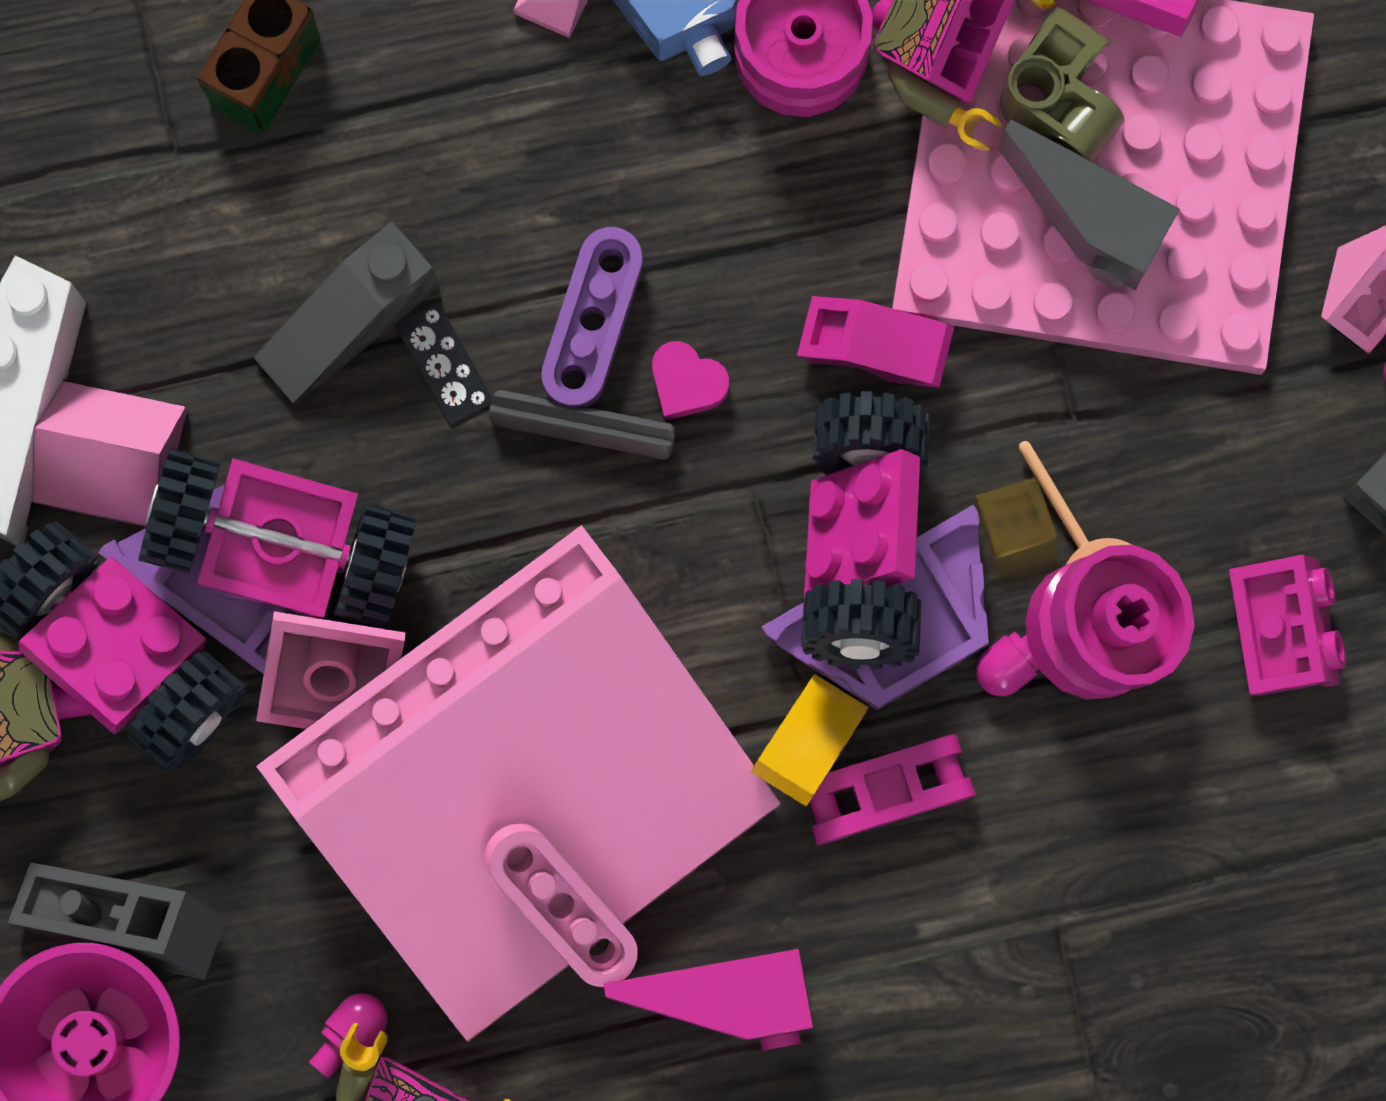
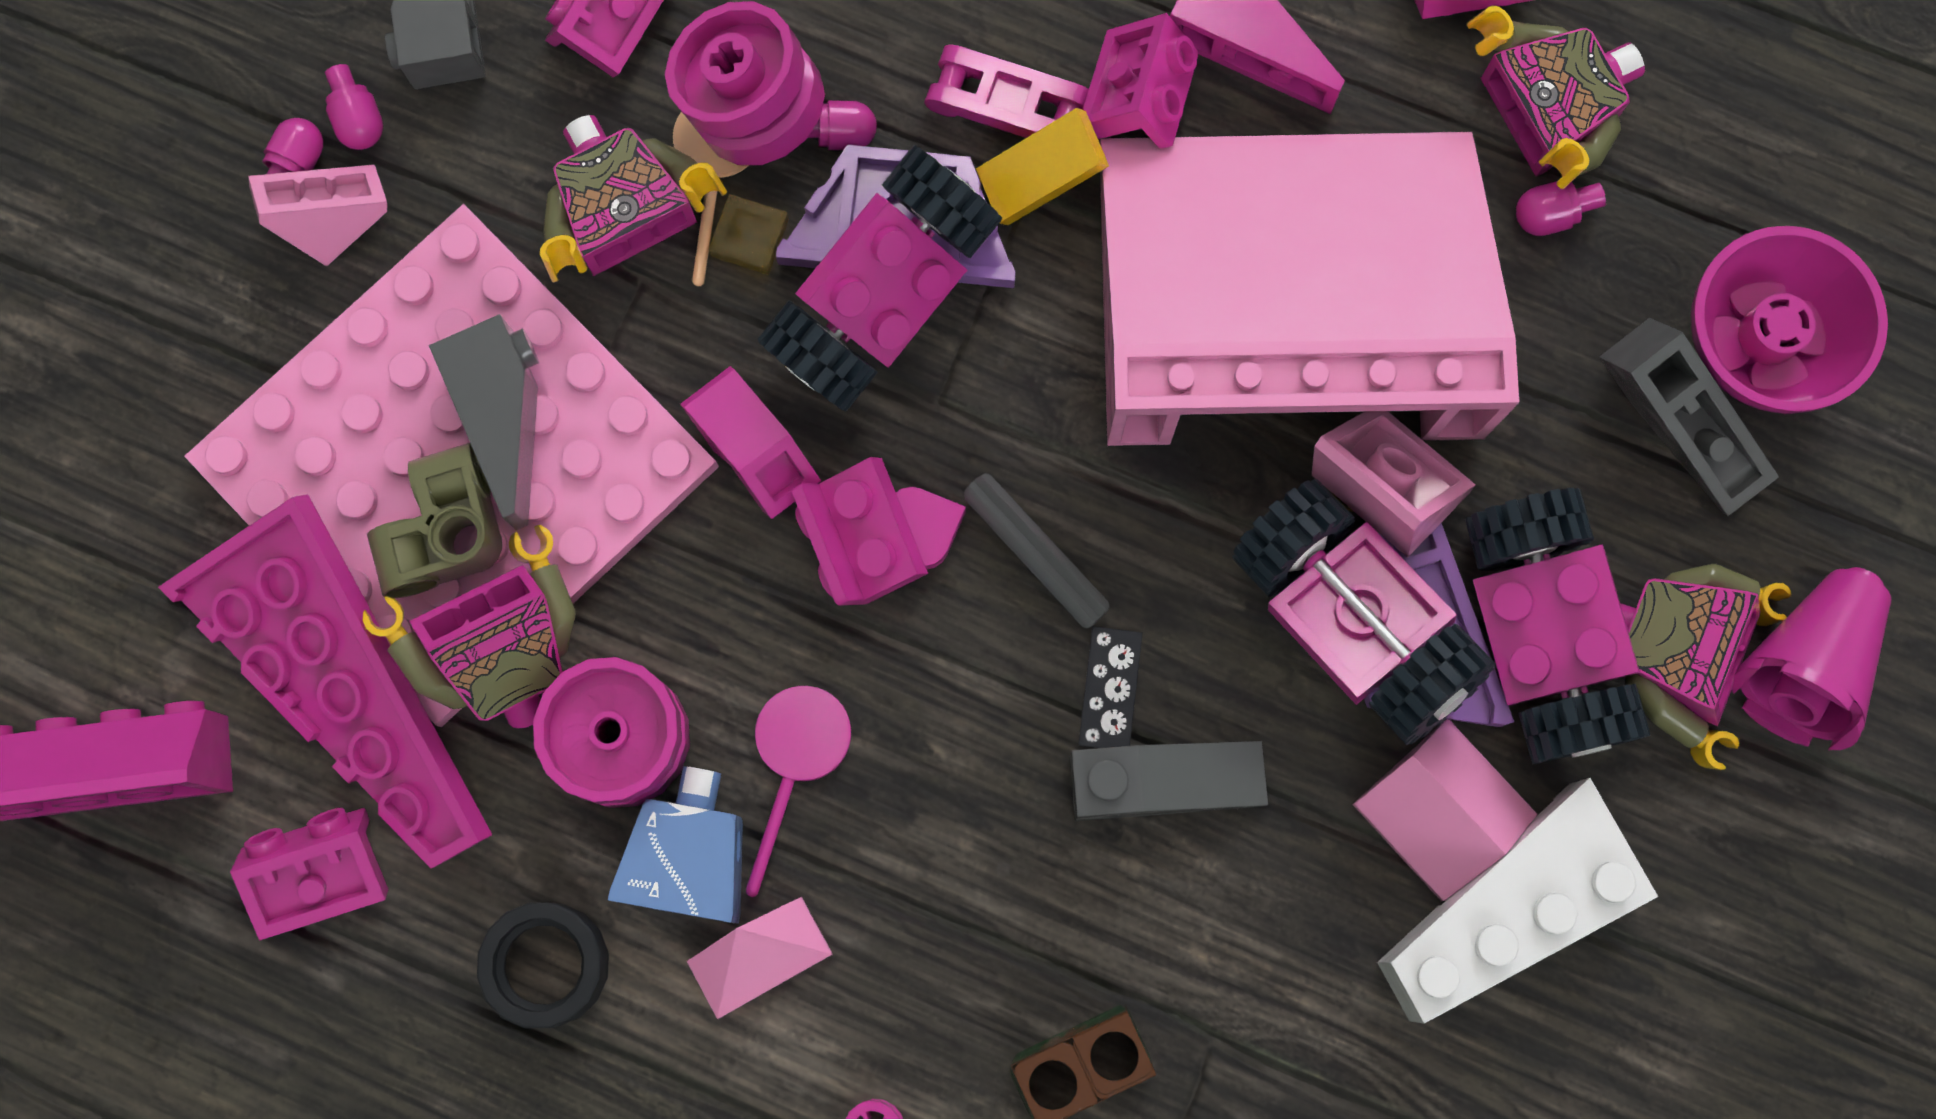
camera: 140 degrees left, 0 degrees up
bright pink plate [485,824,638,987] -> none
medium lavender plate [541,227,643,407] -> none
none -> torso [540,115,727,282]
none -> dark pink piece [746,686,851,897]
none -> dark pink bracket [792,457,928,606]
none -> dark pink bracket [1083,13,1198,149]

